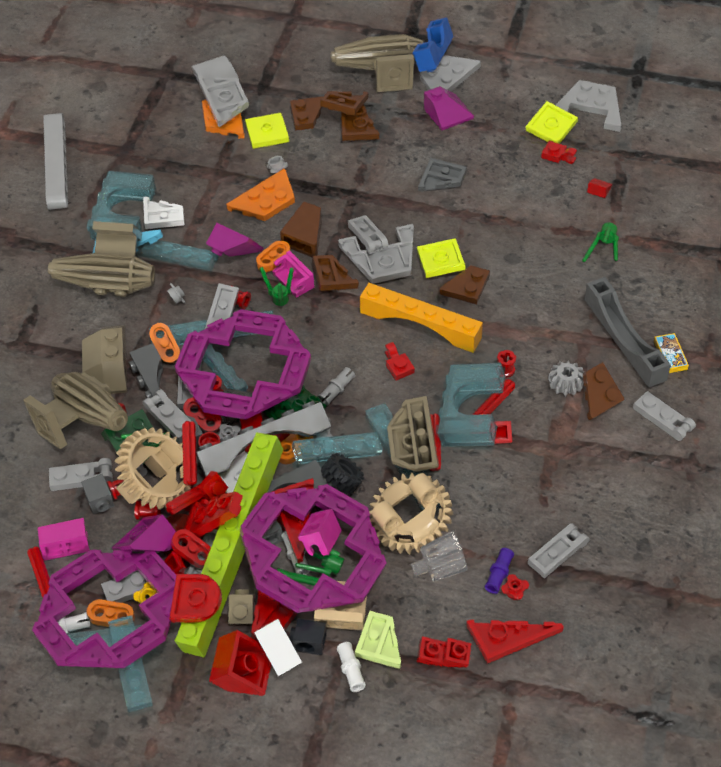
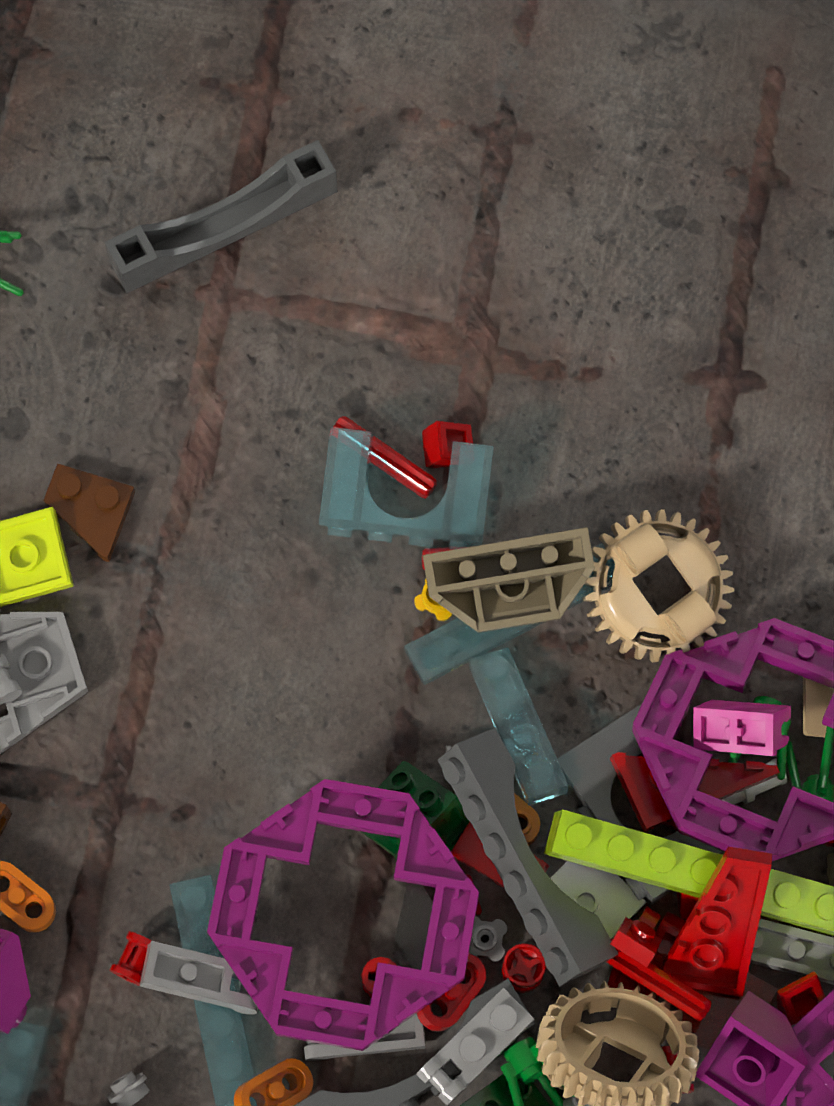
camera: 95 degrees left, 20 degrees up
red plate [171,529,211,569] -> none
red axle [182,421,197,486] -> none
clear light blue plate [202,343,248,396] -> none
green plant [260,267,294,306] -> none
dark pink hinge [273,251,314,298] -> none
reddish brown wing [312,255,359,291] -> none
light grey pin [318,367,355,406] -> none
black tyre [321,453,365,495] -> none
light orange arch [360,283,483,353] -> none
red plate [385,342,415,381] -> none
clear torso [410,530,468,581] -> none
dark purple pin [485,548,514,594] -> none
red bush [496,350,516,378] -> none
red plate [501,574,529,600] -> none
light grey plate [528,523,590,579] -> none
light grey gear [548,360,584,397] -> none
reddish brown wing [583,362,625,420] -> none
light grey plate [633,391,696,441] -> none
tile [654,333,689,373] -> none

